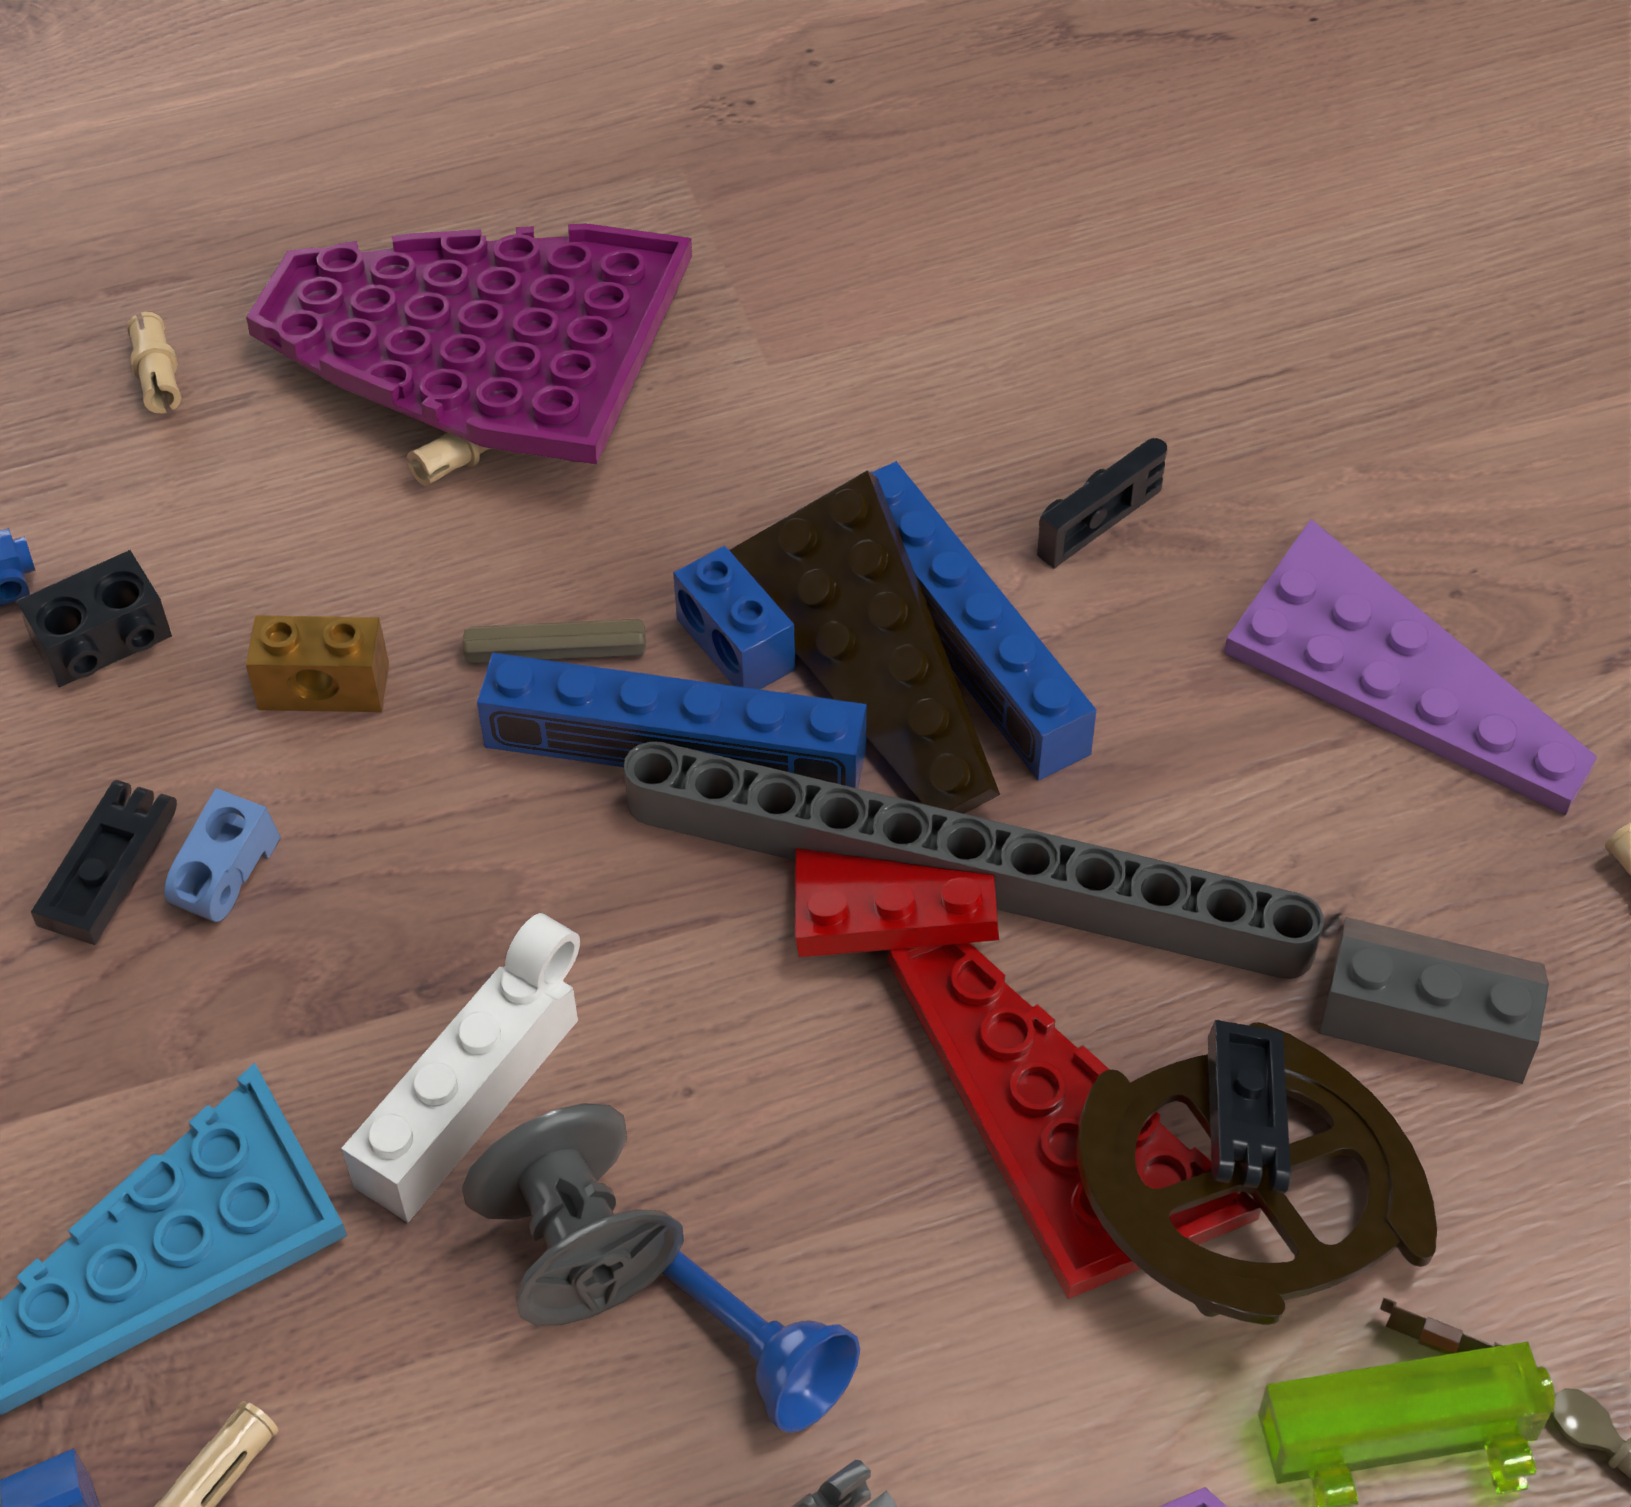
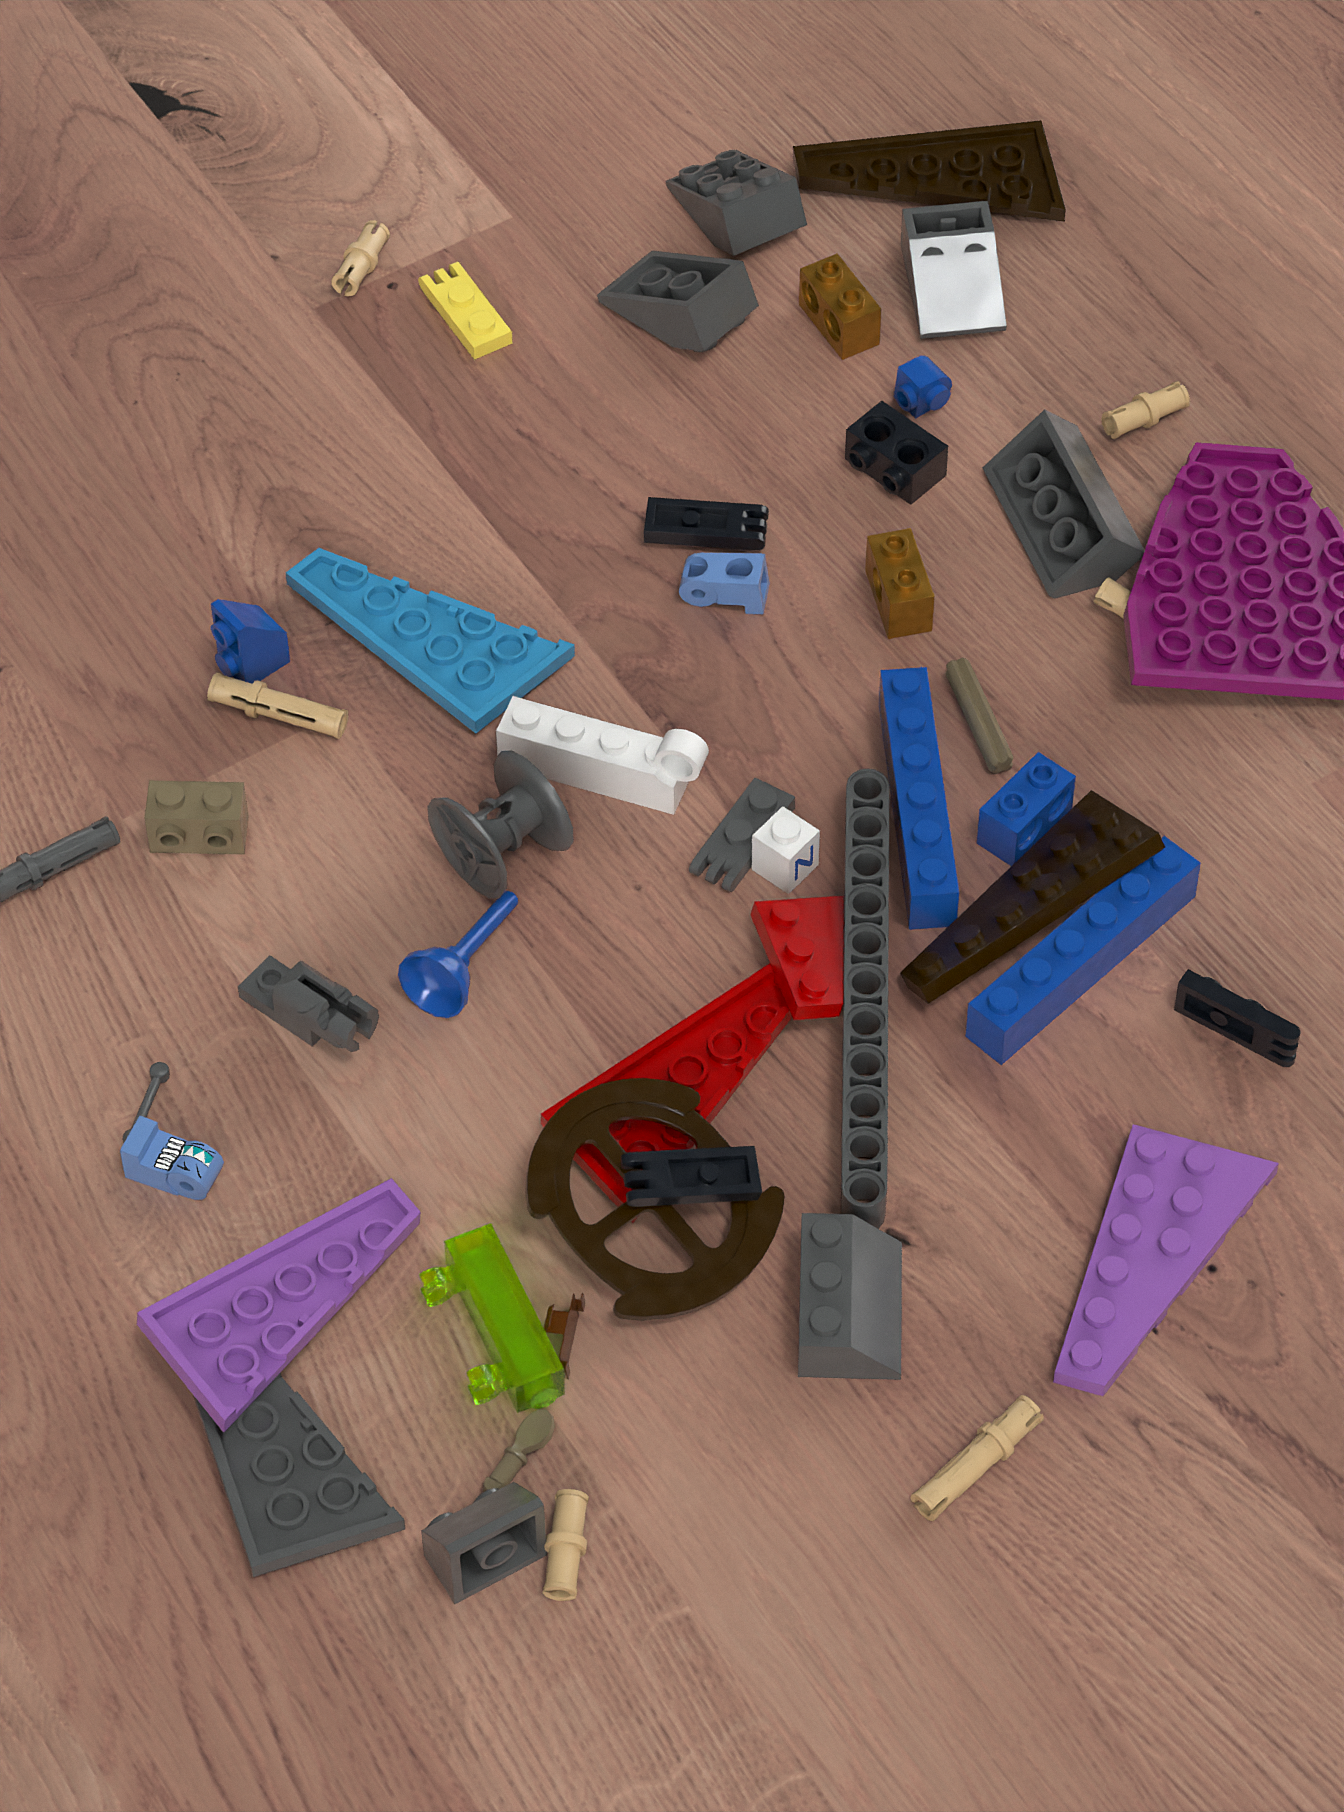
camera: 75 degrees right, 0 degrees up
none -> dark grey hinge [689,778,795,892]
none -> white brick [752,806,820,894]
none -> dark grey slope [982,409,1145,599]

